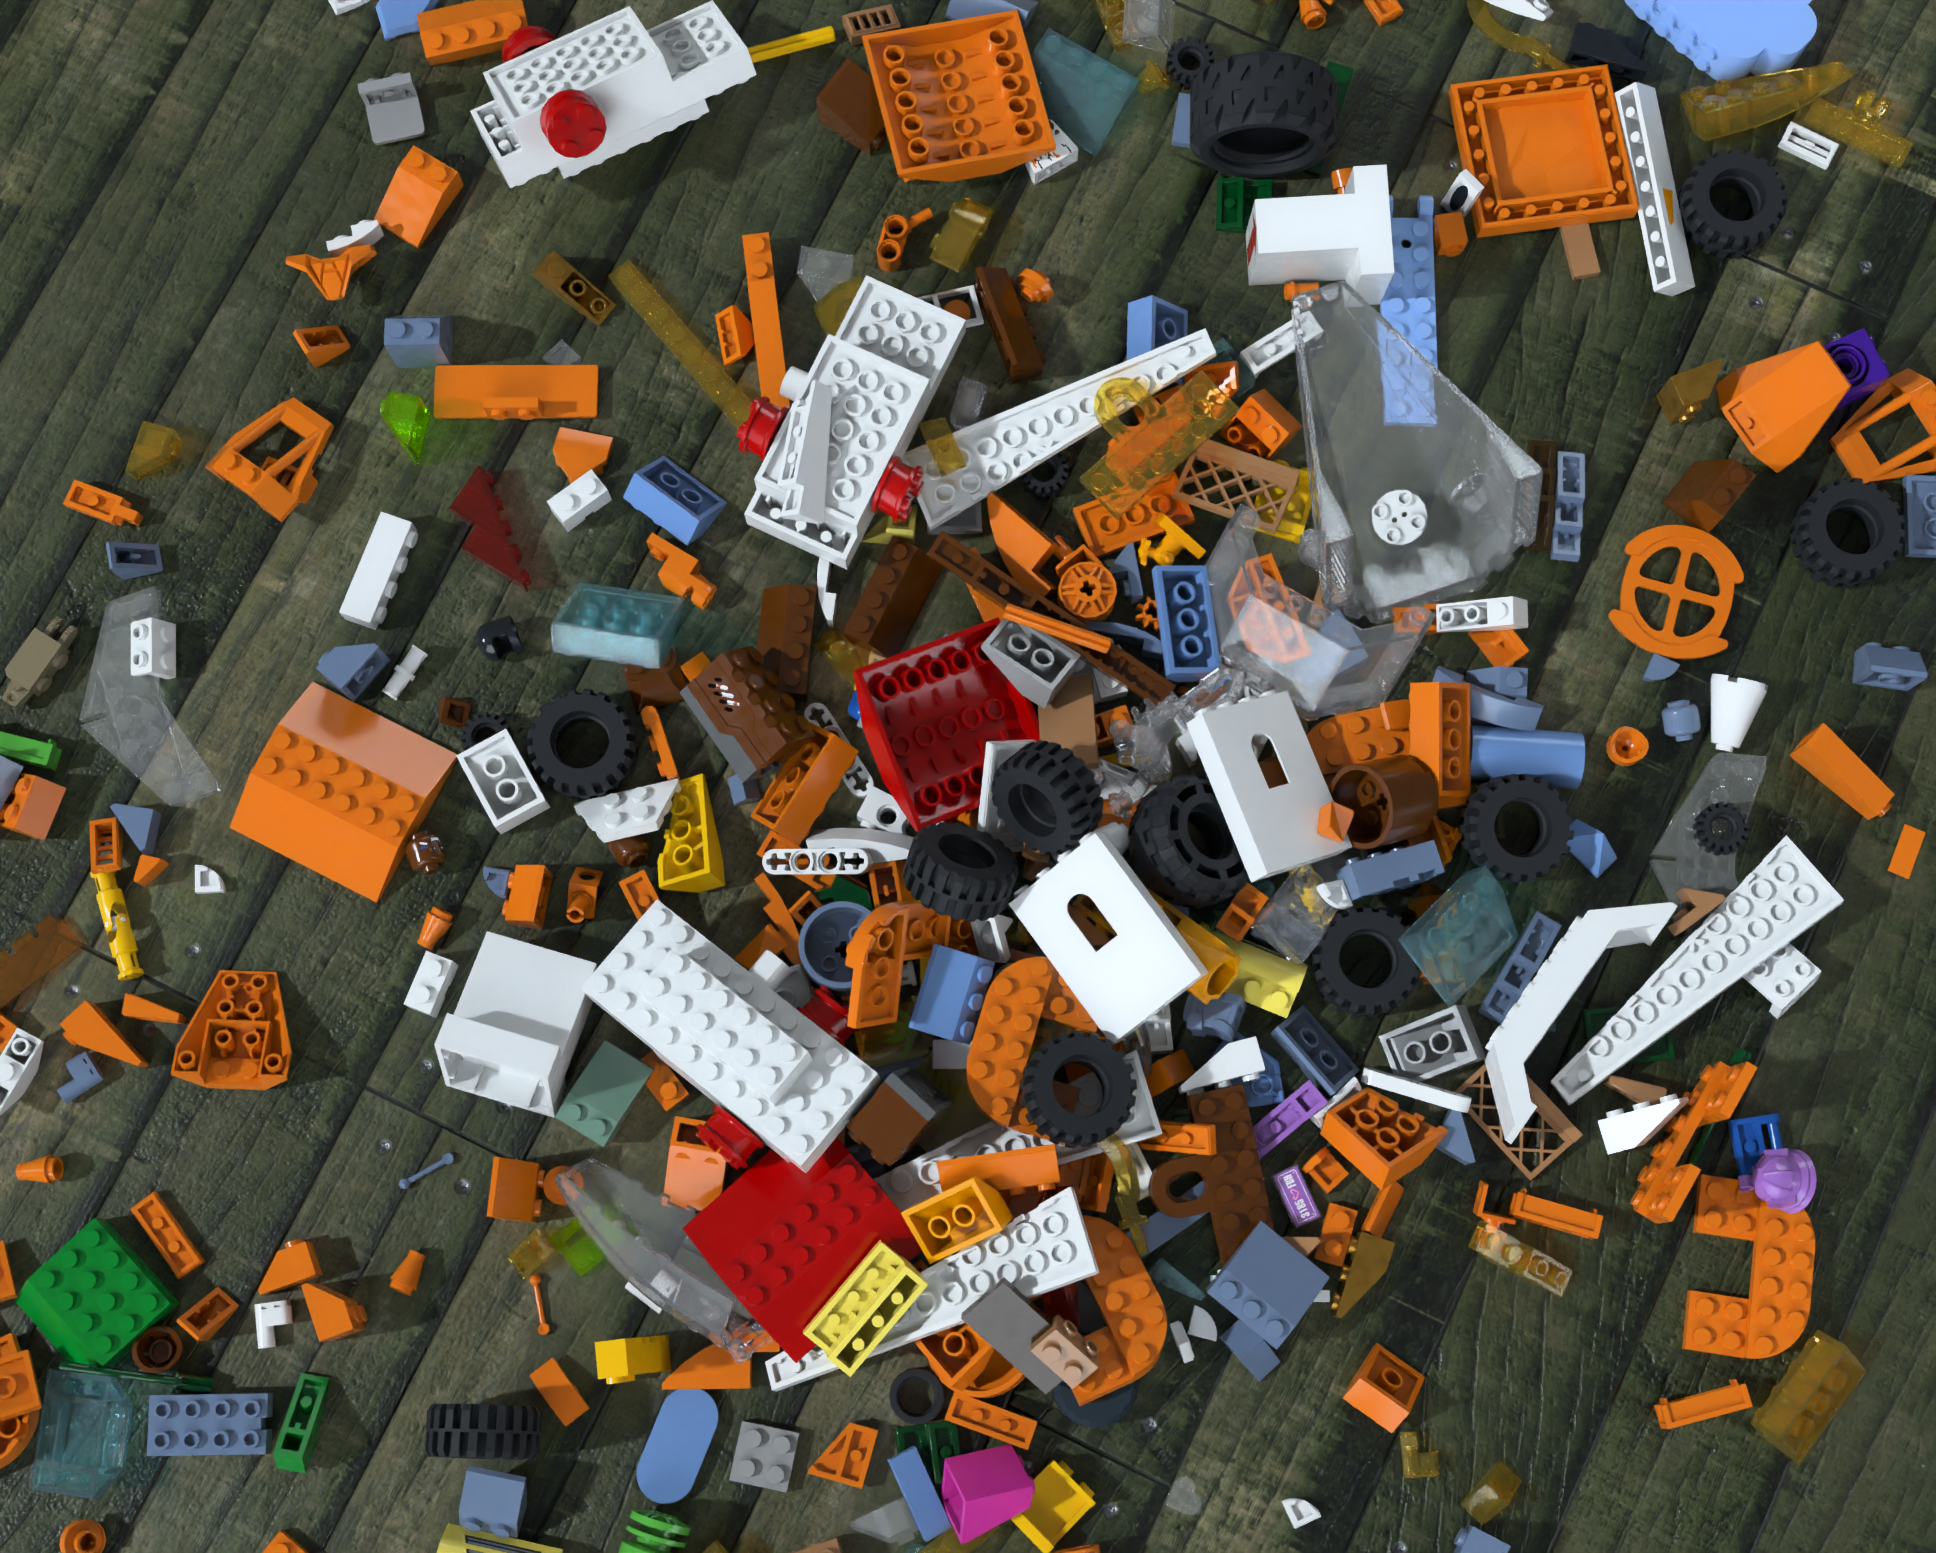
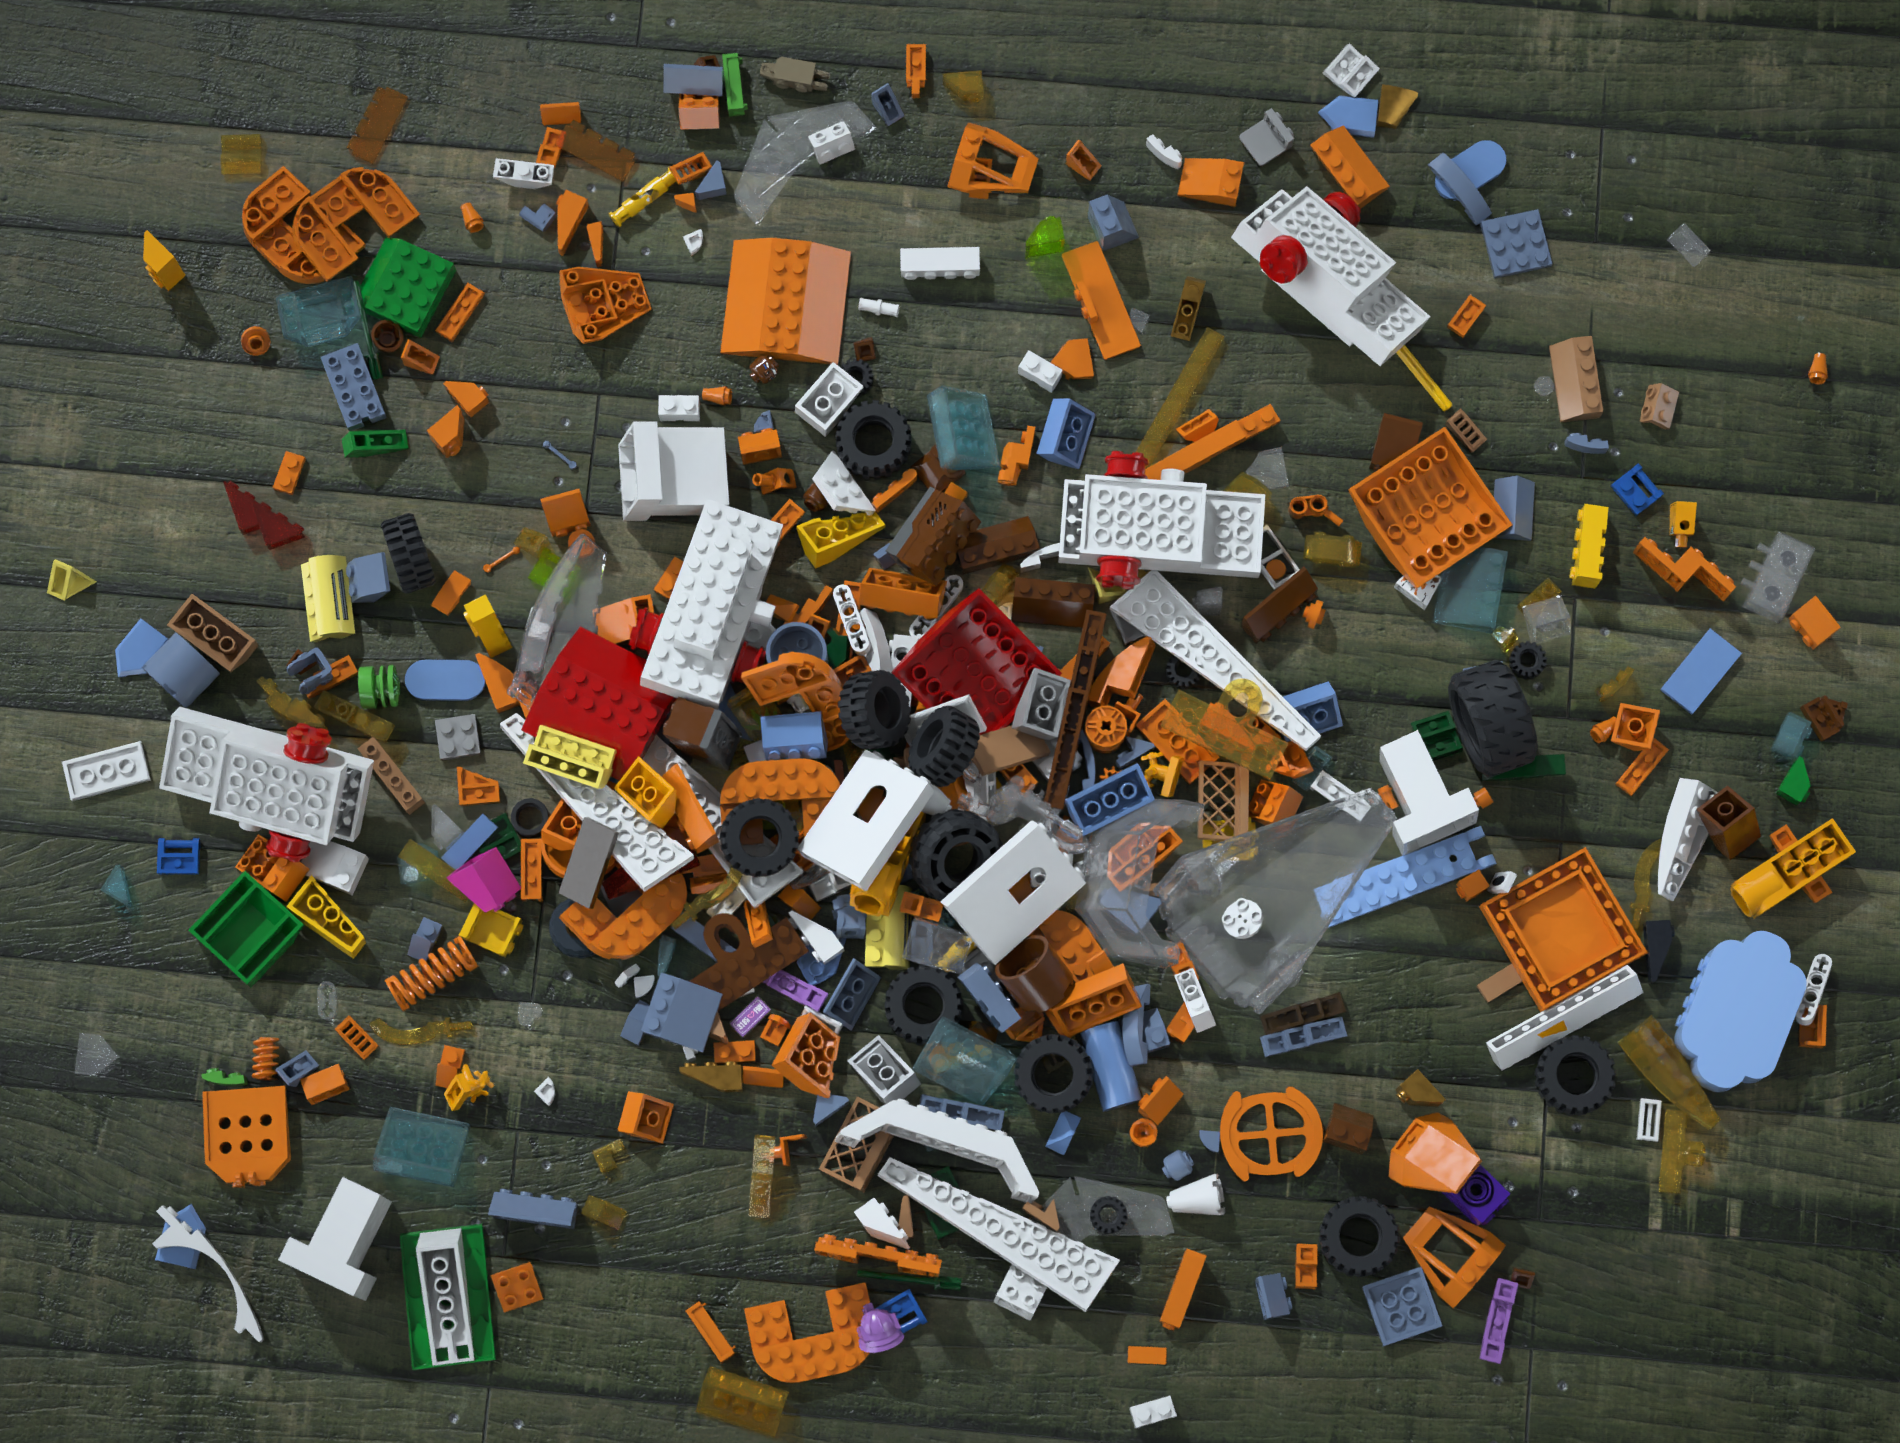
camera: 70 degrees right, 0 degrees up
white piece [254,1300,293,1349] -> none
orange piece [286,244,377,301] -> none
sand blue slope [316,643,391,702] -> none
orange cone [389,1250,426,1296] -> none
clear red slope [449,465,532,592] -> none
black helmet [476,615,526,661] -> none
sand green slope [555,1039,654,1147] -> none
white wedge [777,380,832,524] -> none
clear yellow slope [918,417,966,477] -> none
white slope [970,914,1013,963] -> none
orange axle [1003,604,1112,653] -> none
medium nougat bracket [1030,1314,1099,1389] -> none
white tile [1316,879,1353,910] -> none
orange slope [1317,801,1354,843] -> none
white beam [1361,1067,1472,1113] -> none
orange container [1507,1188,1603,1240] -> none
none -> orange slope [1138,1076,1184,1127]
none -> orange slope [1295,1244,1317,1289]

